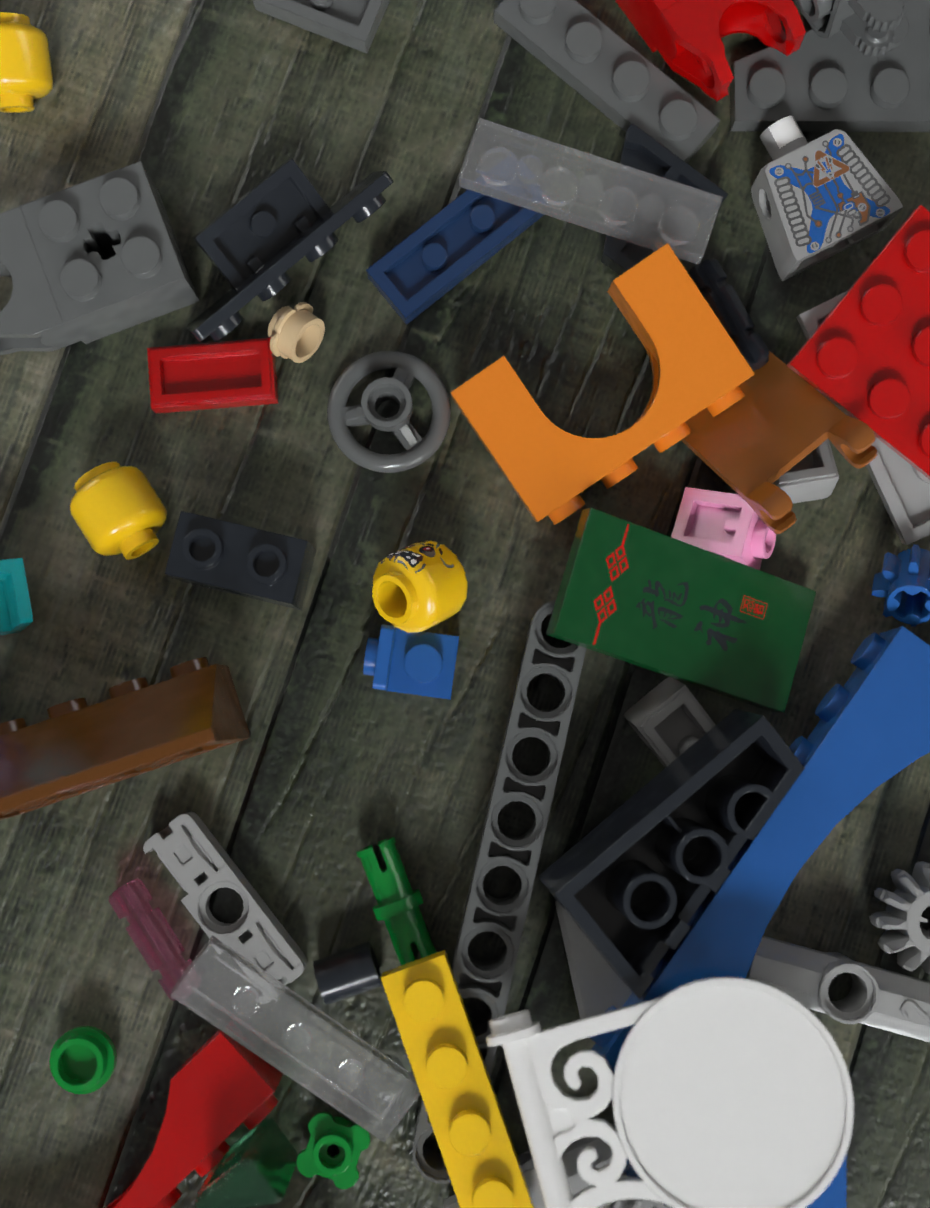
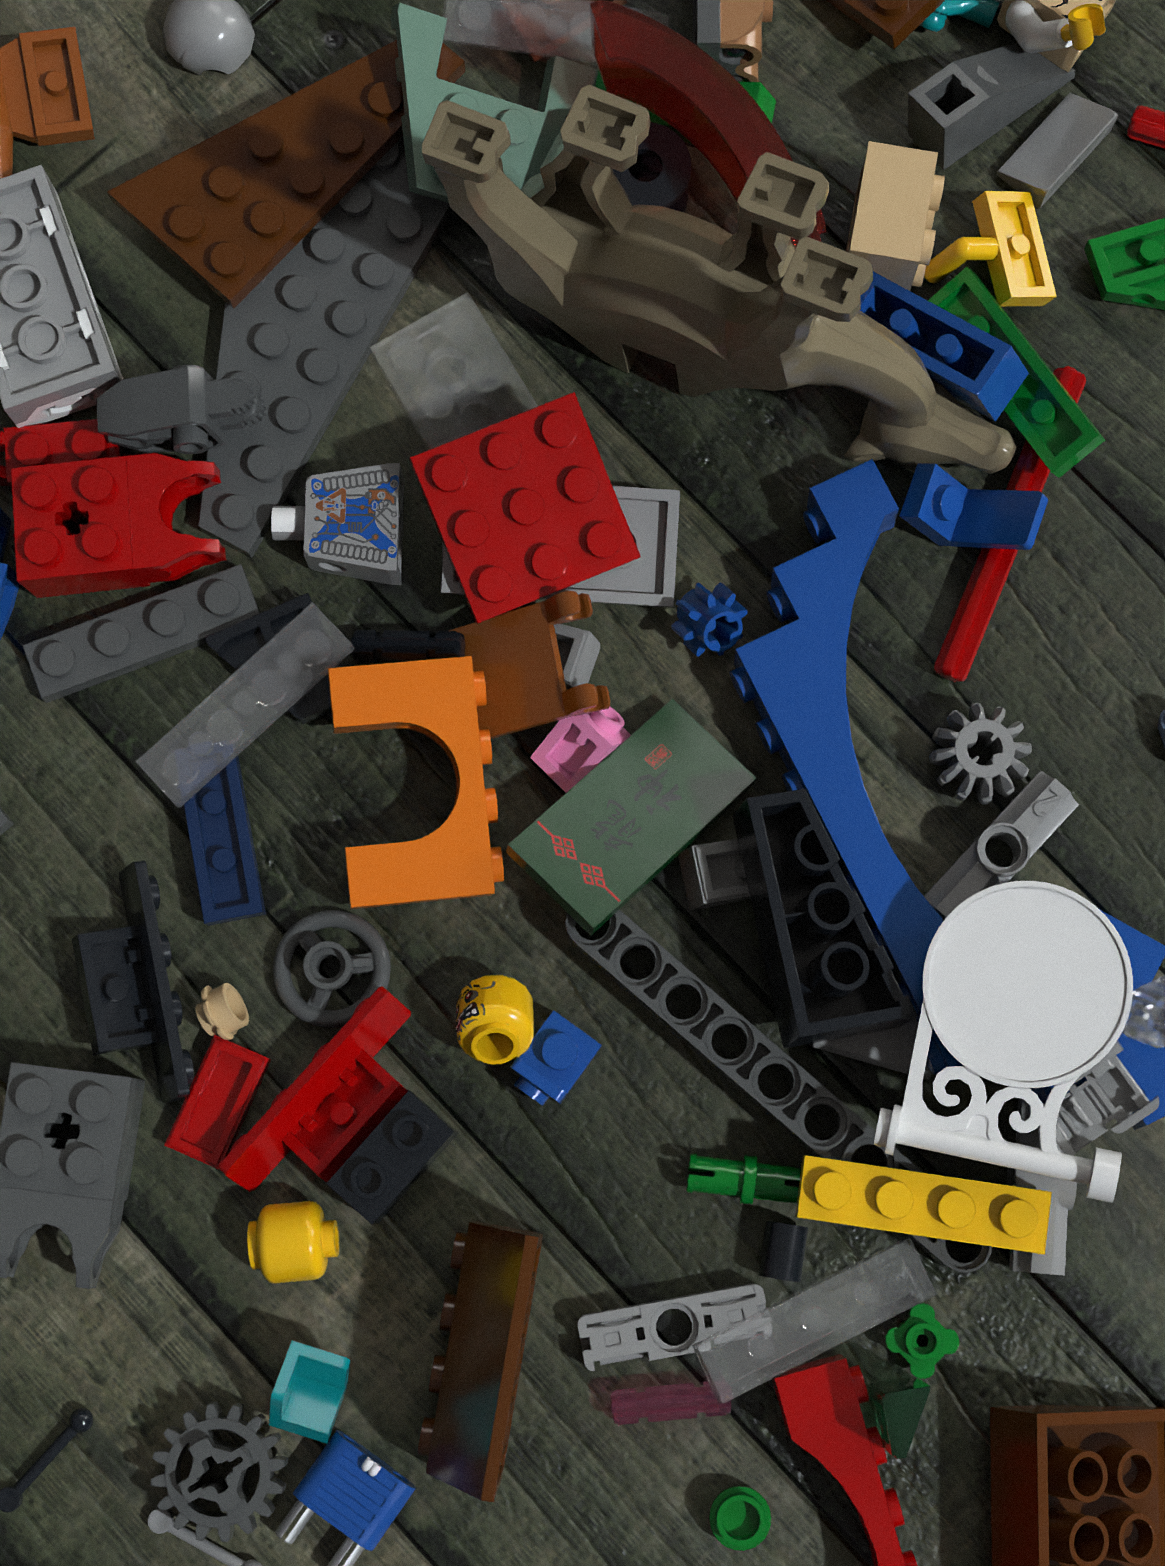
camera: 60 degrees left, 5 degrees down
none -> red bracket [219,986,411,1192]

